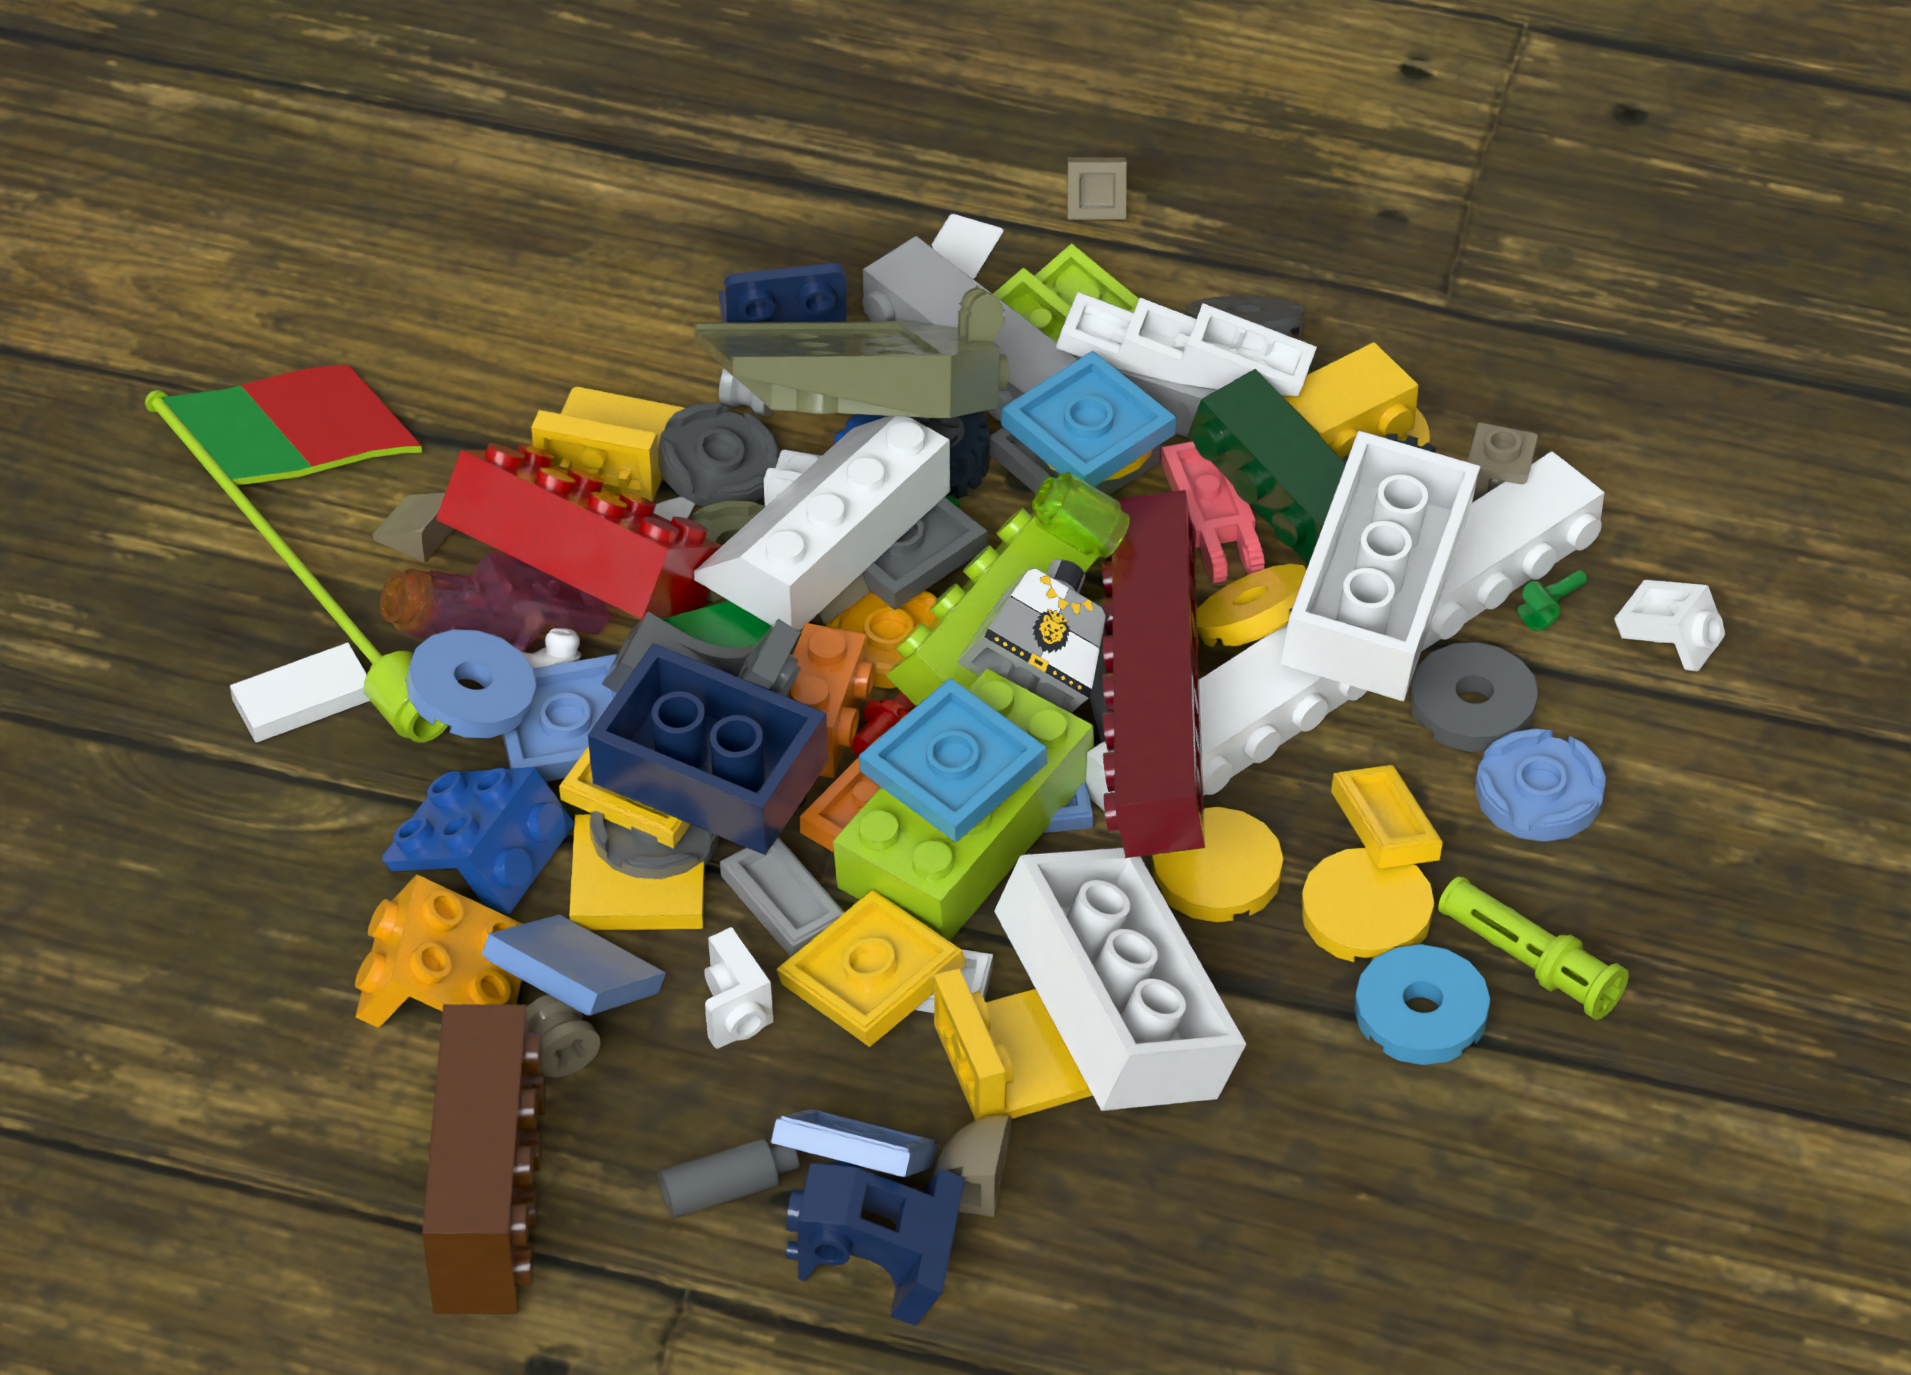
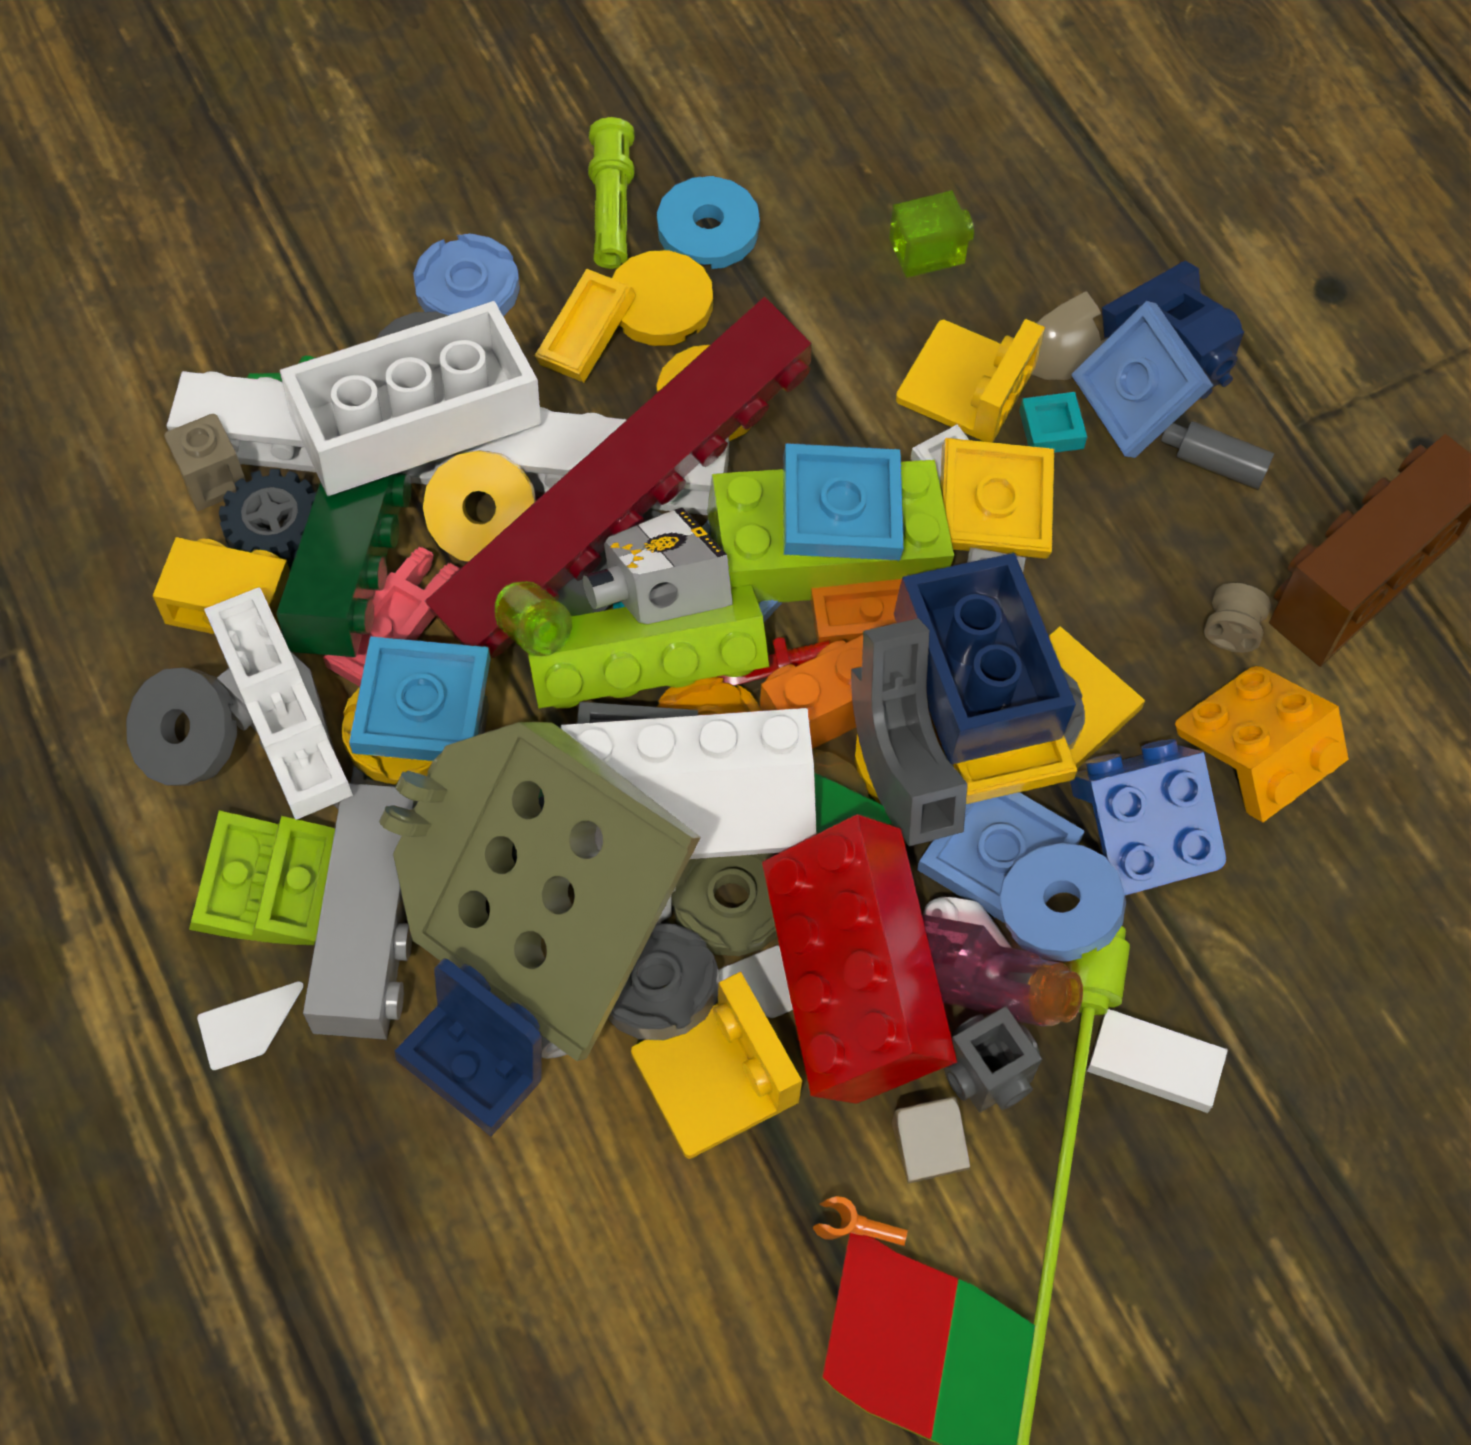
camera: 135 degrees left, 15 degrees up
medium blue tile [482,914,666,1016] -> none
white bracket [704,927,774,1049] -> none
white brick [994,848,1246,1111] -> none
dark tan tile [1067,157,1127,220] -> none
white bracket [1614,580,1725,671] -> none
none -> orange hand [813,1196,908,1246]
none -> clear neon green brick [889,190,974,278]
none -> dark grey brick [944,1006,1042,1113]
none -> teal plate [1019,392,1087,453]

